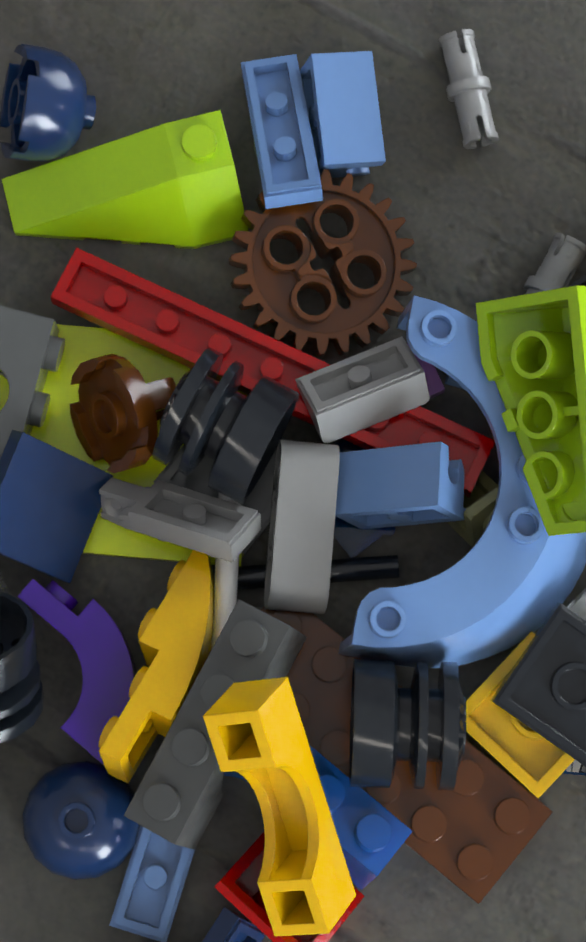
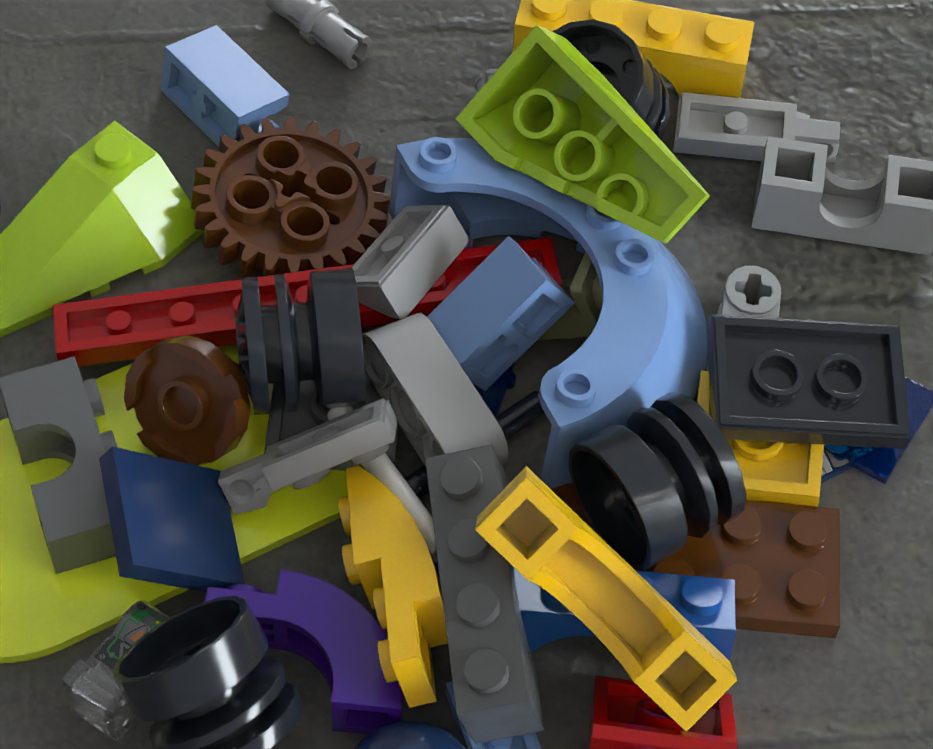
camera: 35 degrees left, 25 degrees down
medium blue tile [241,54,323,209] -> none

